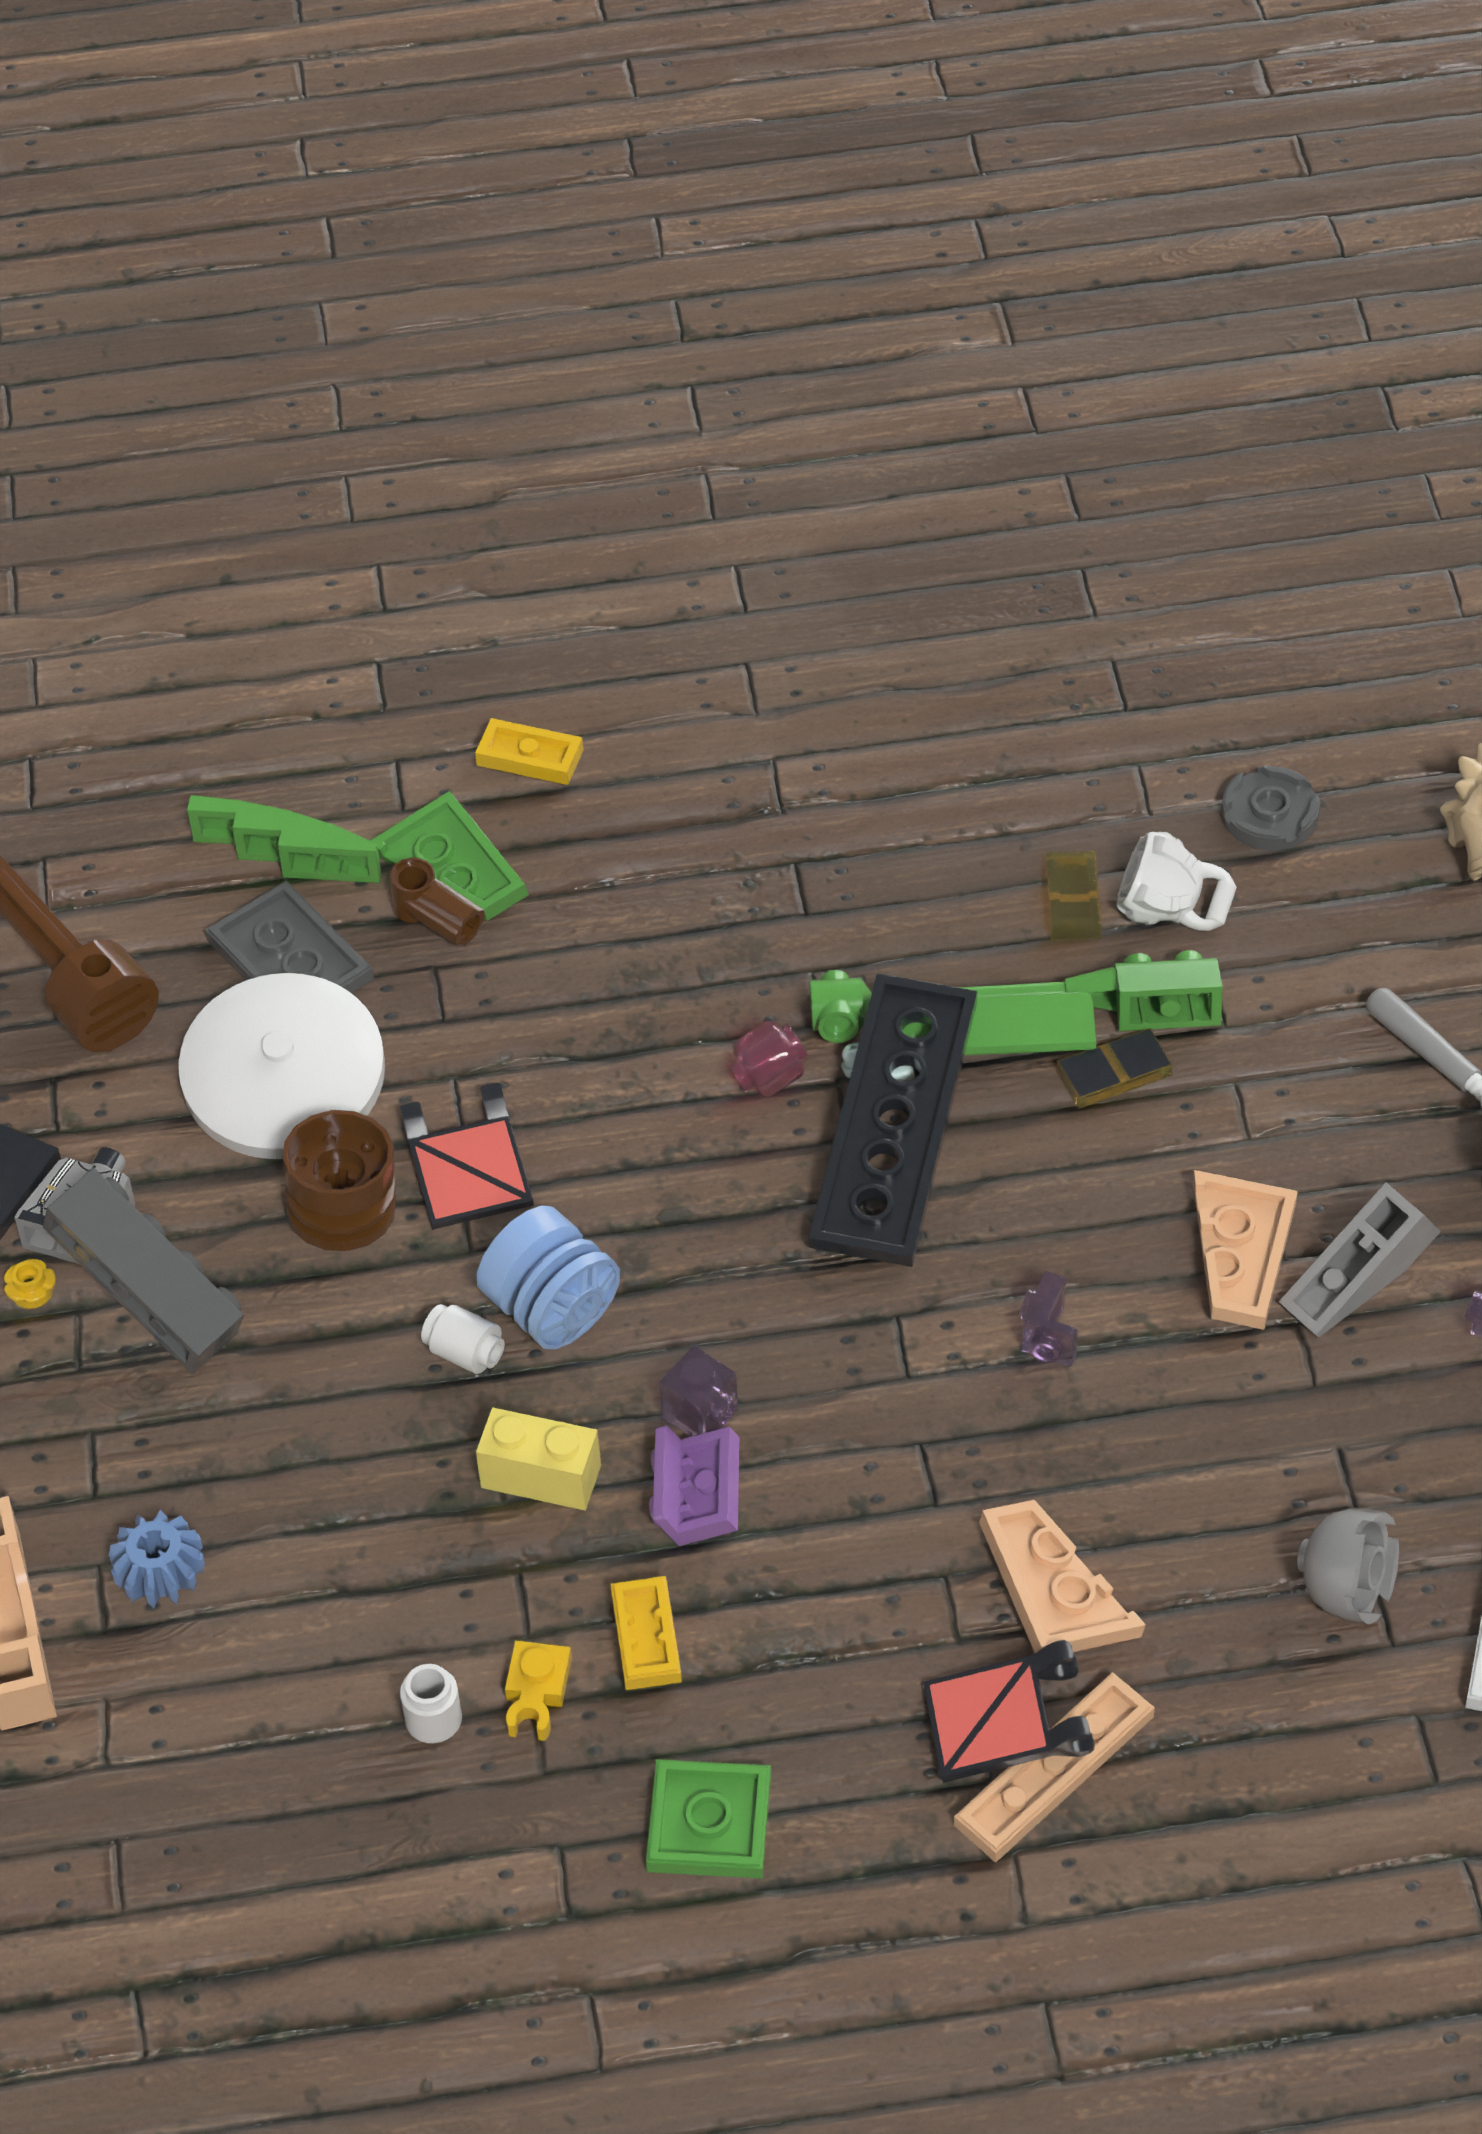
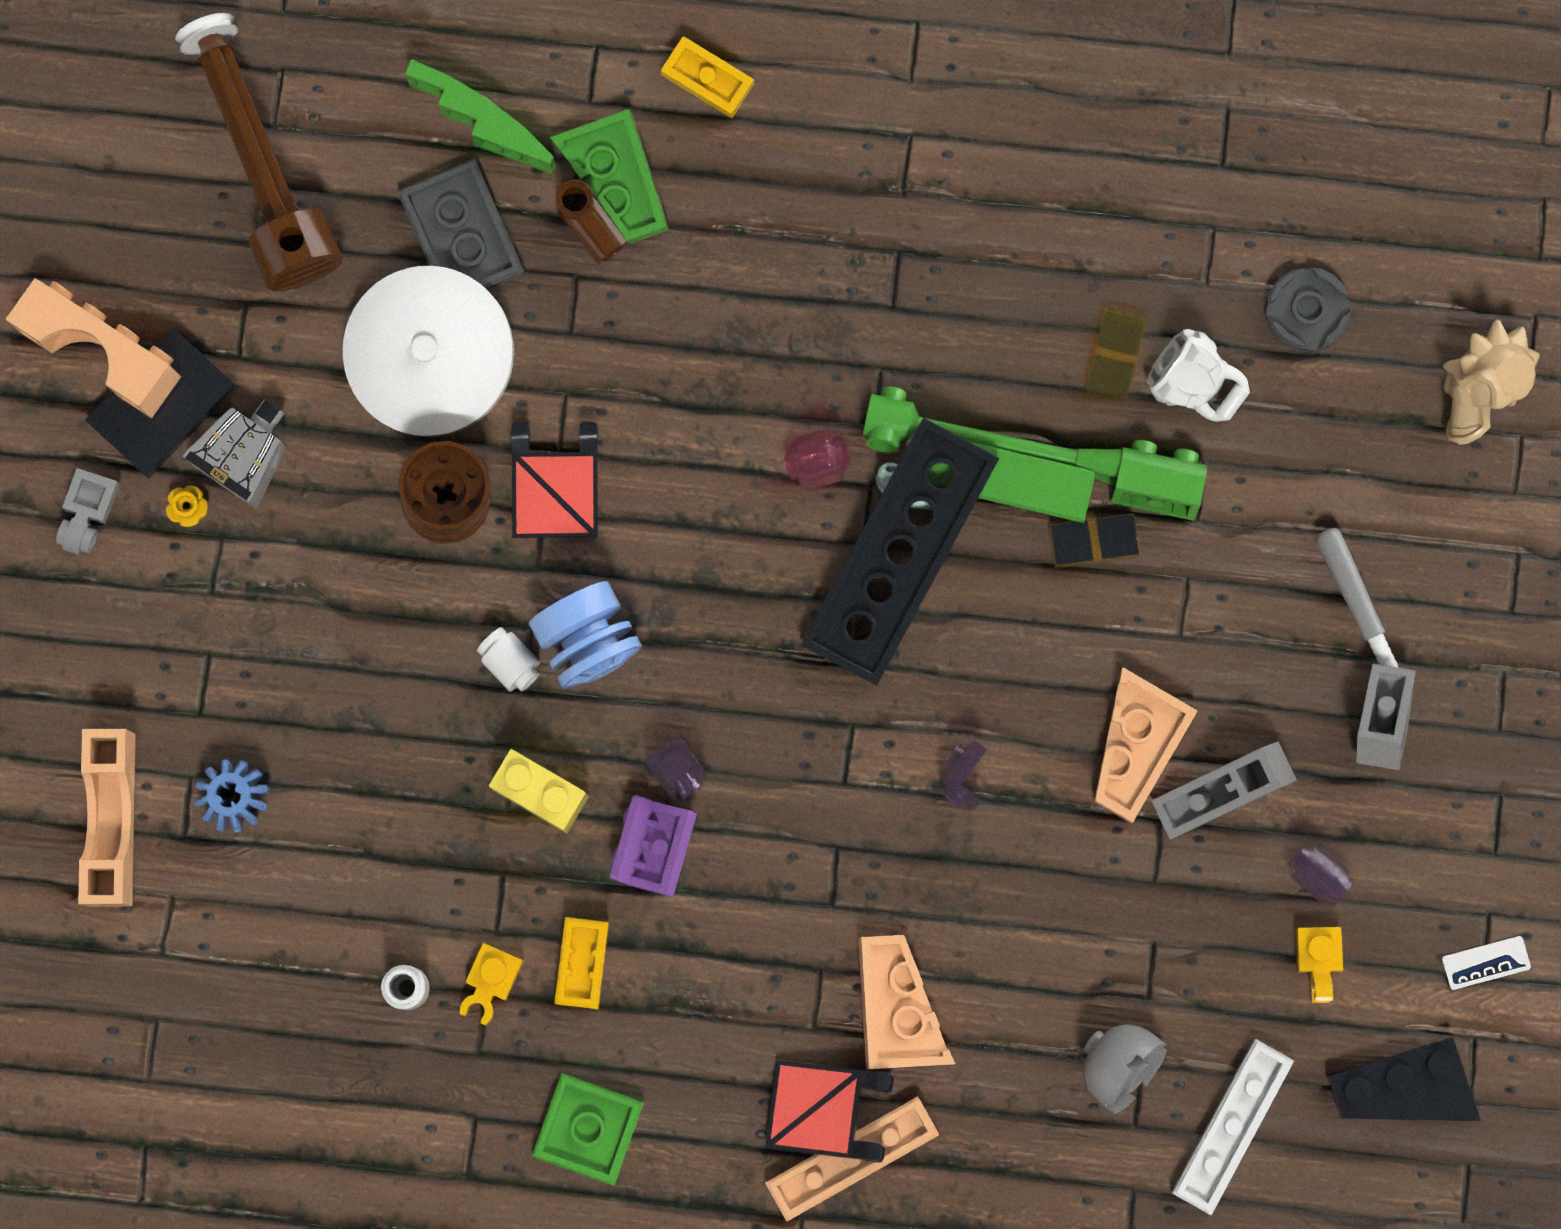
camera: 15 degrees right, 30 degrees up
dark grey brick [43,1168,244,1374] -> none

